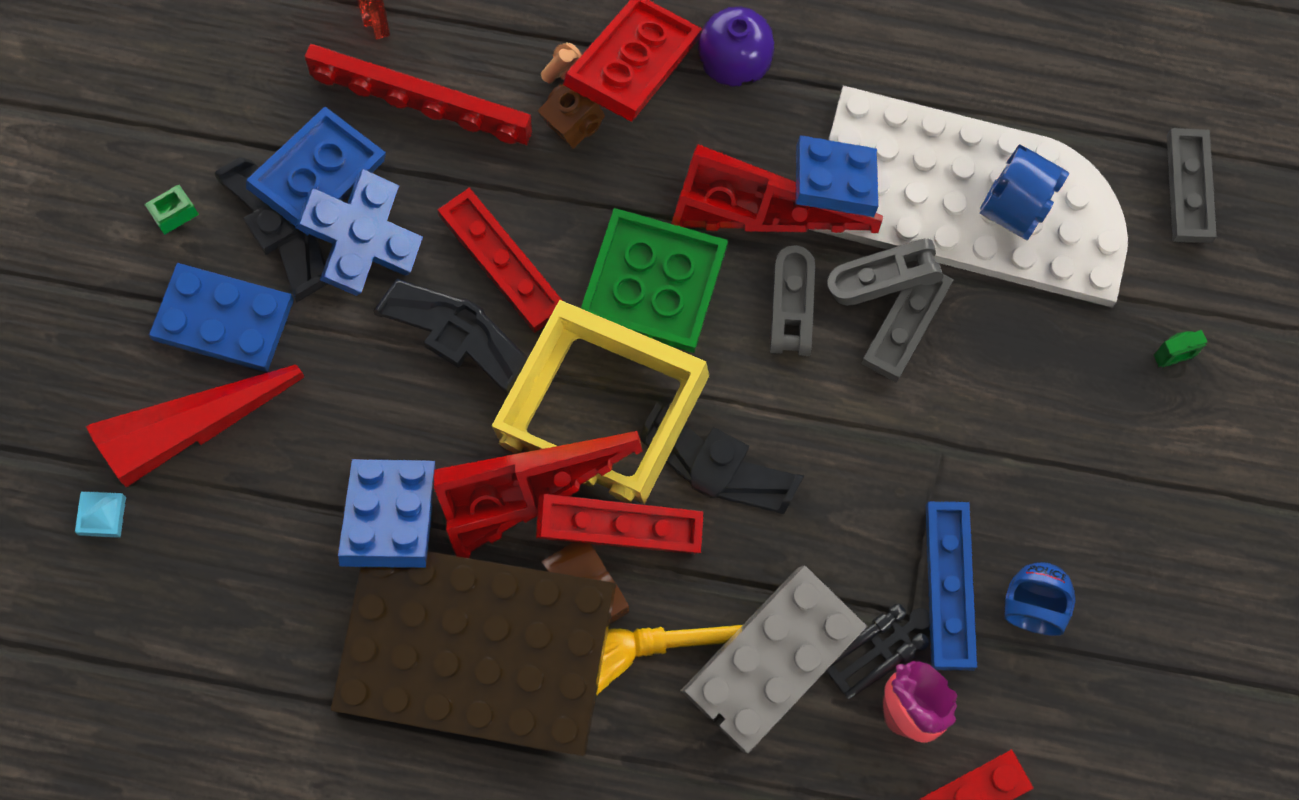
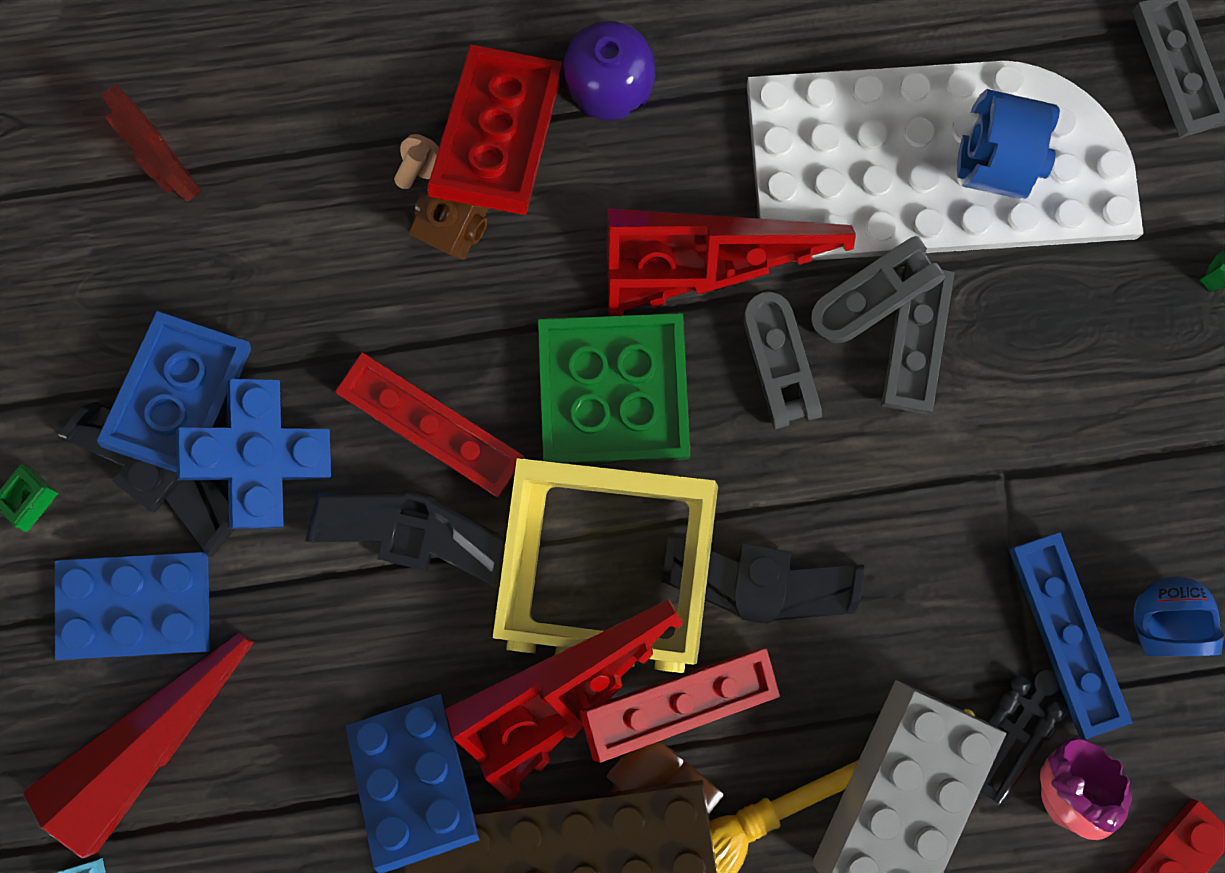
camera: 15 degrees left, 10 degrees up
red plate [305,44,532,145] -> none
blue plate [796,135,879,217] -> none

